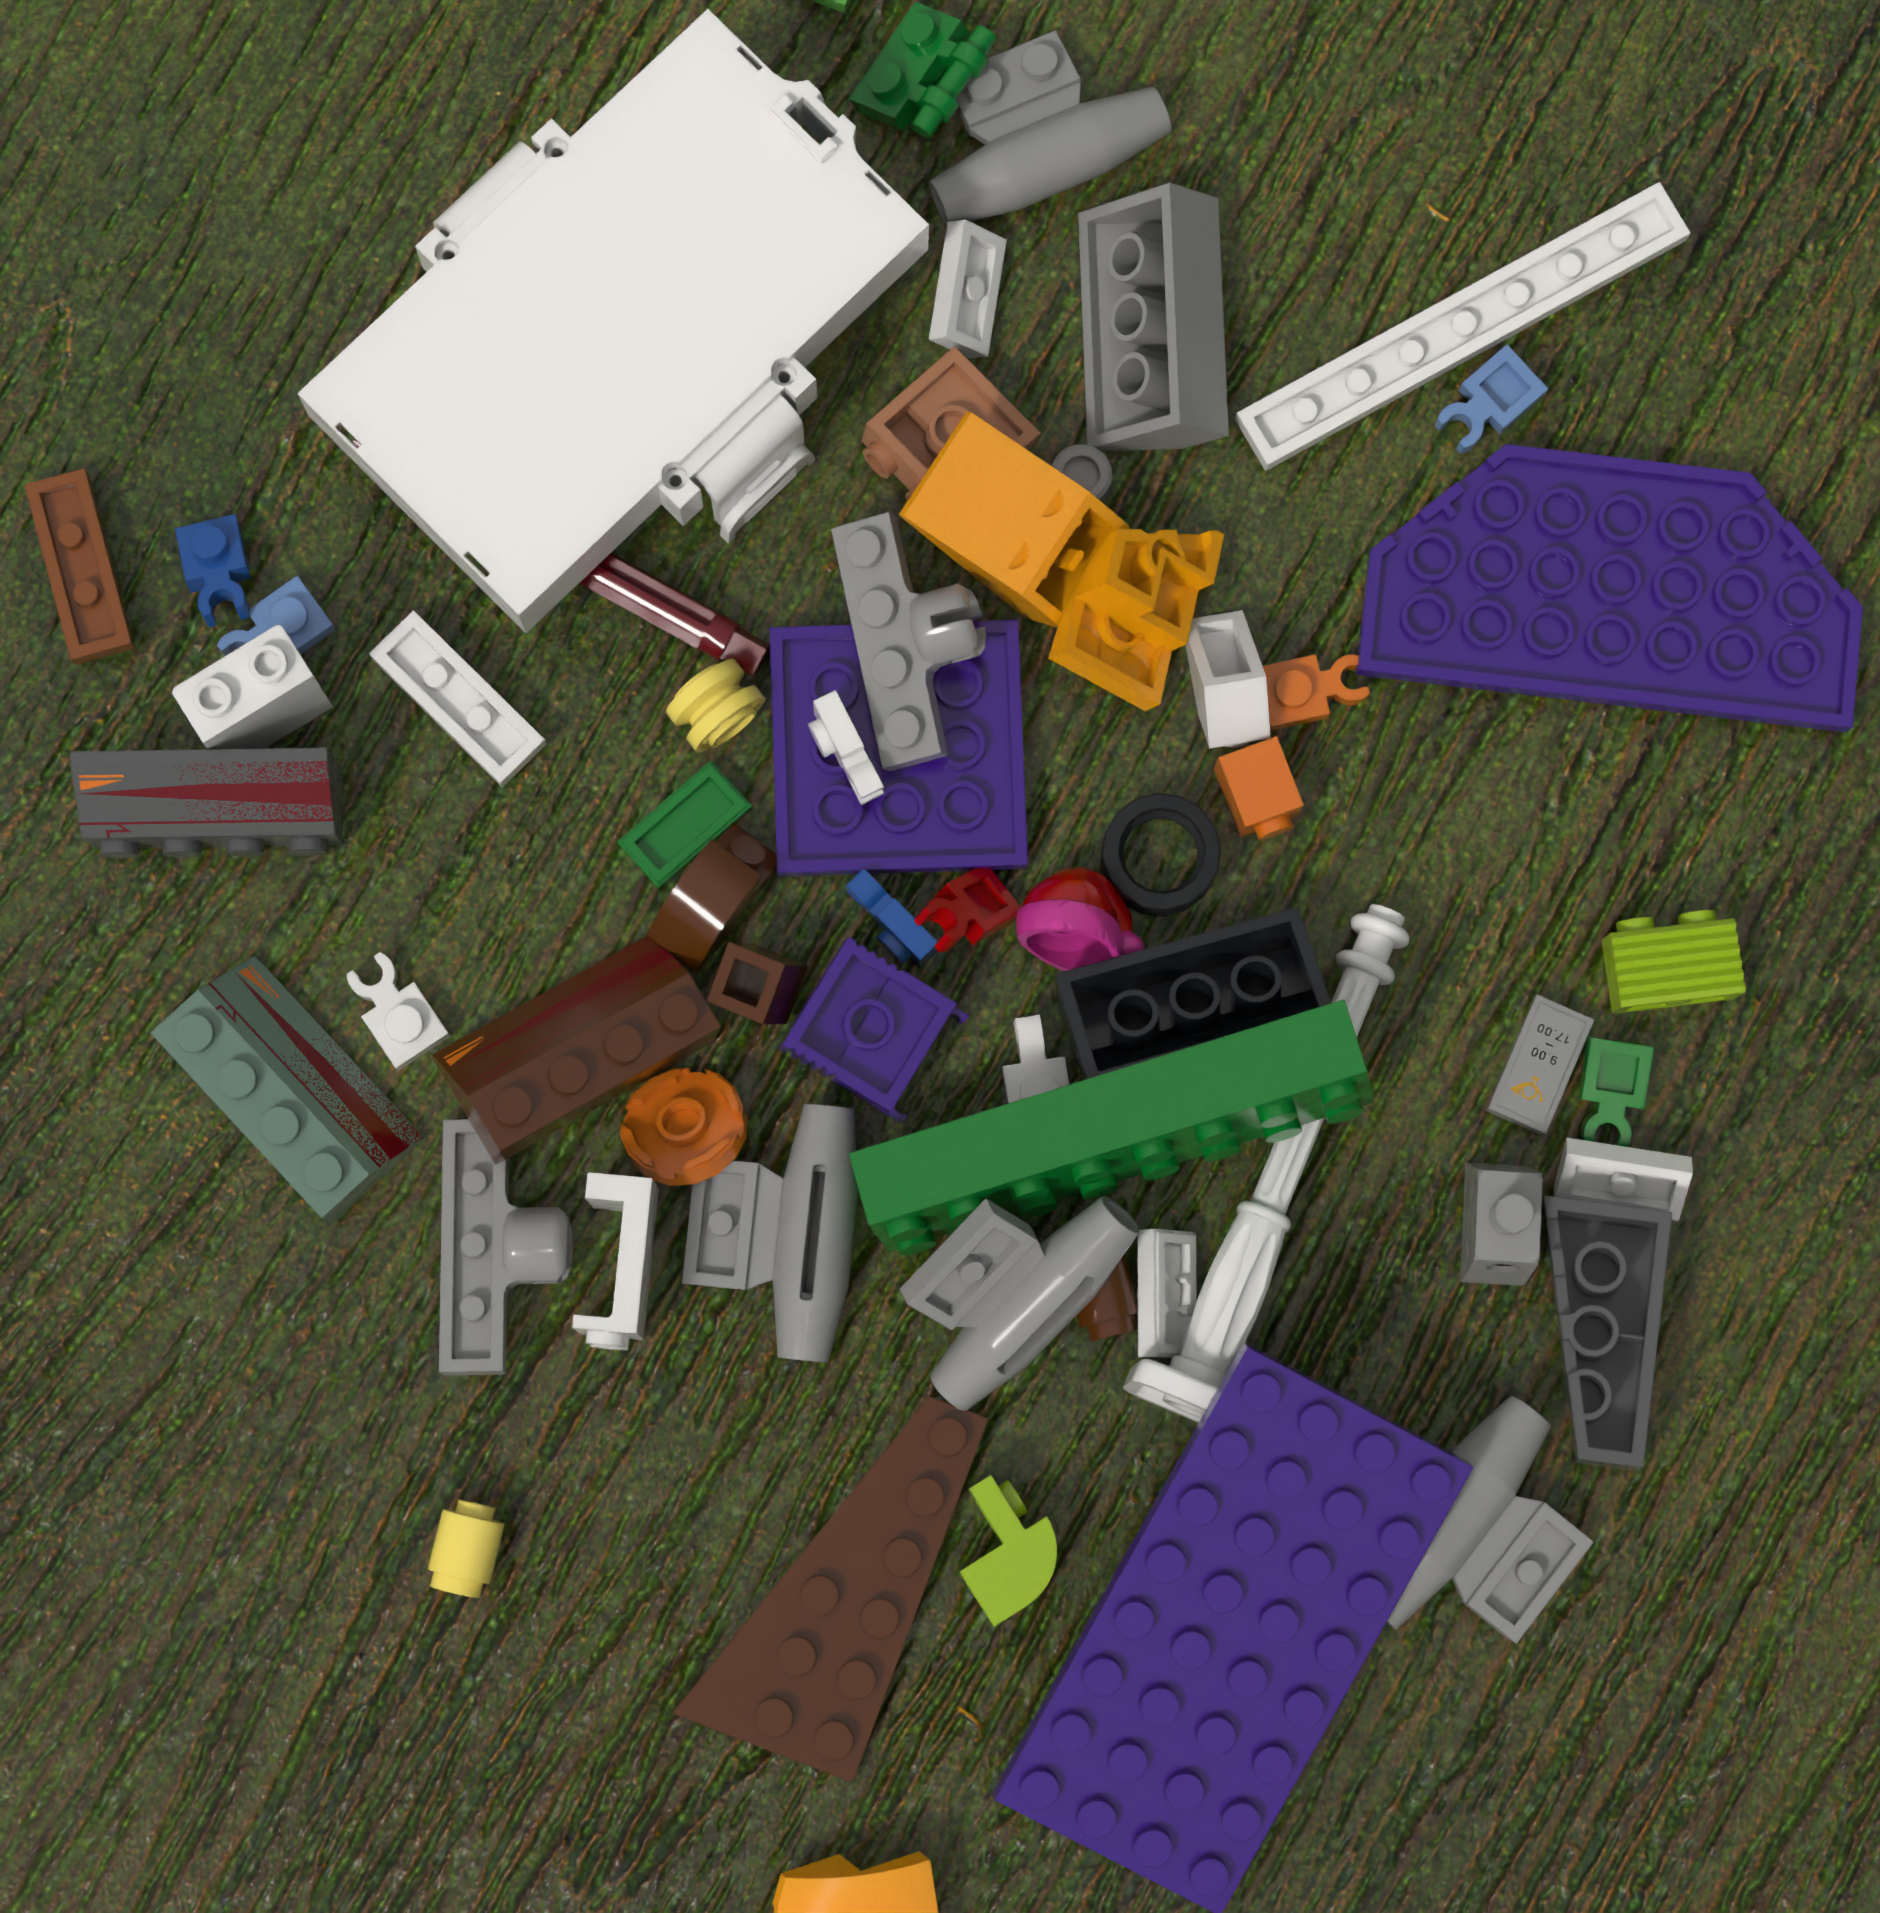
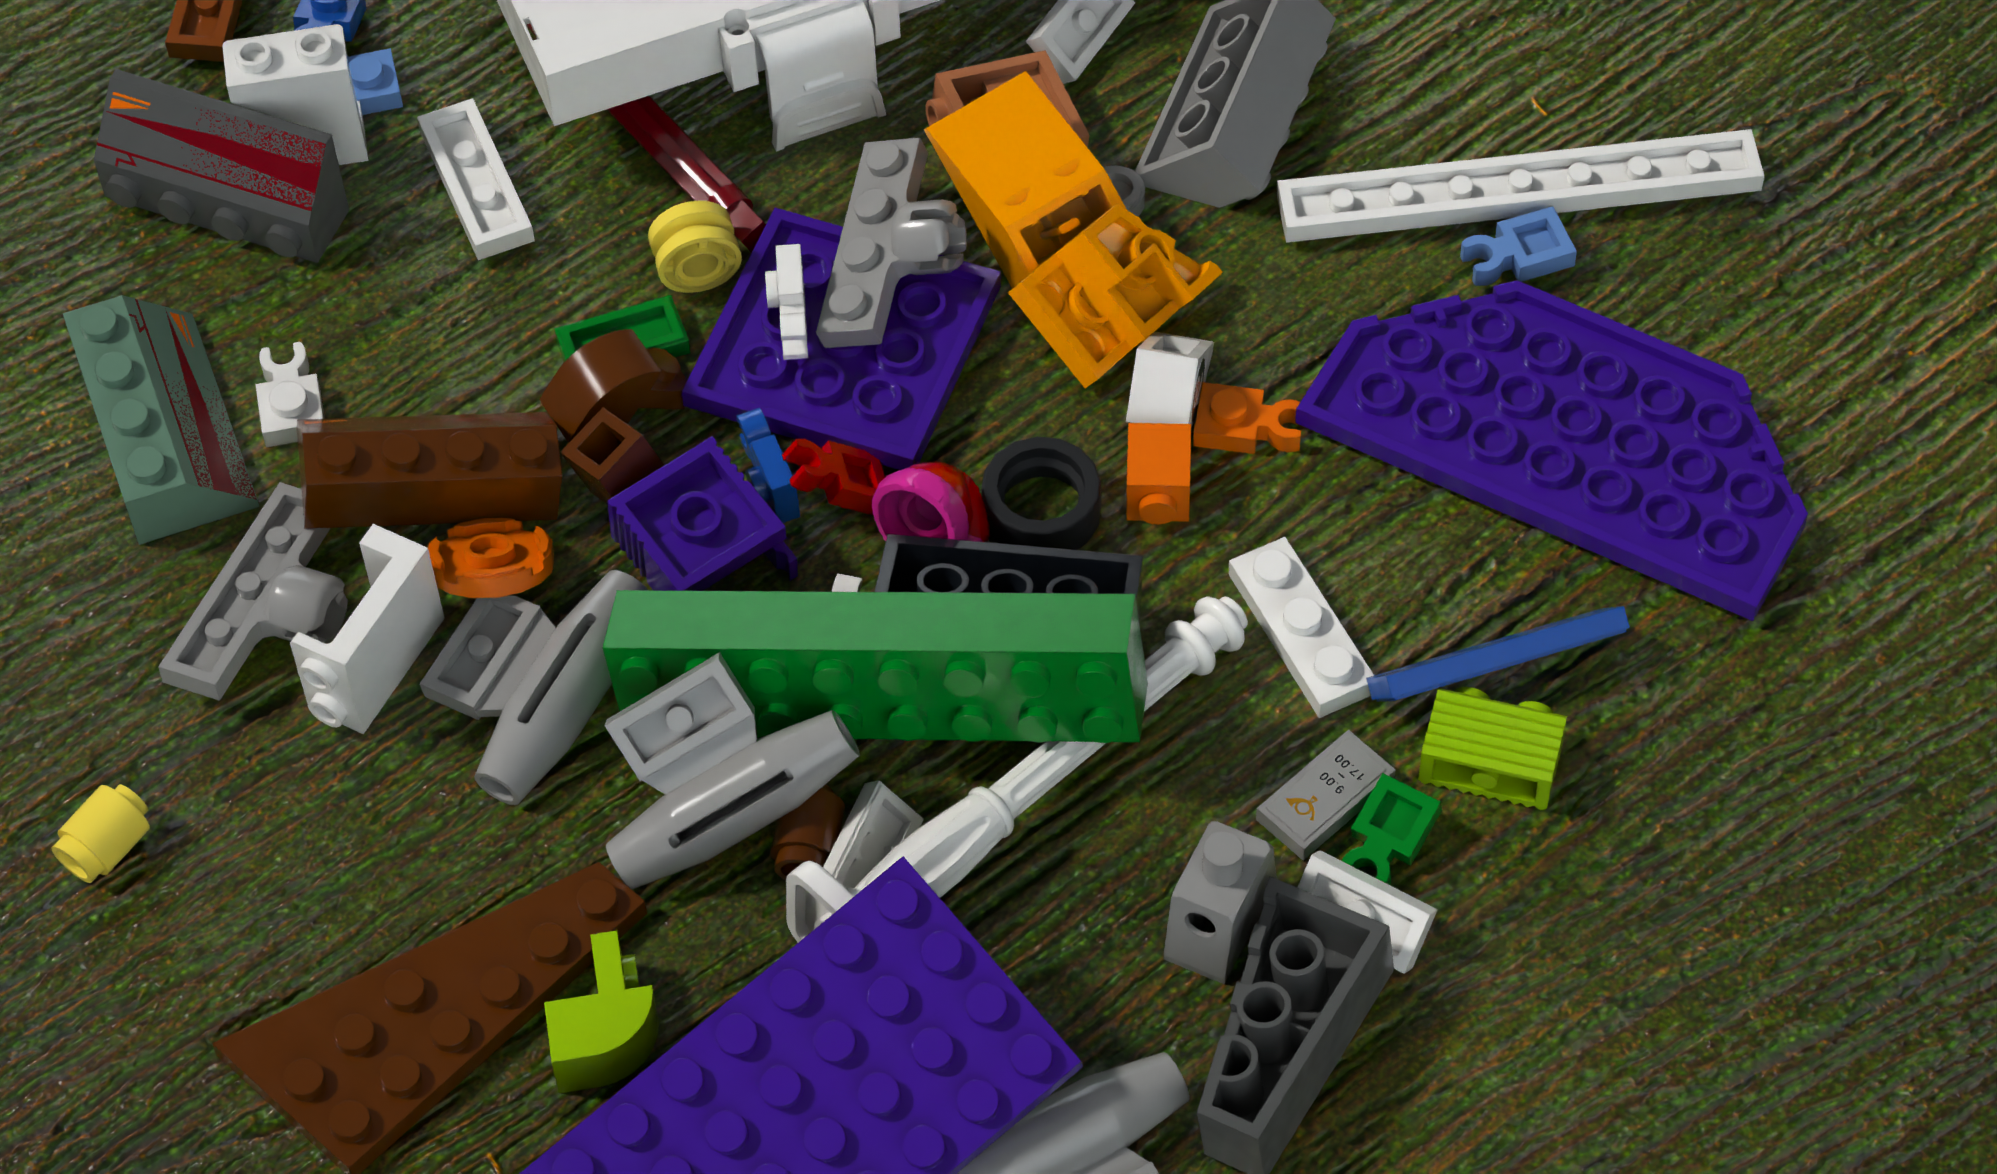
camera: 30 degrees right, 25 degrees down
none -> white plate [1228,537,1374,718]
none -> blue tile [1366,606,1630,702]

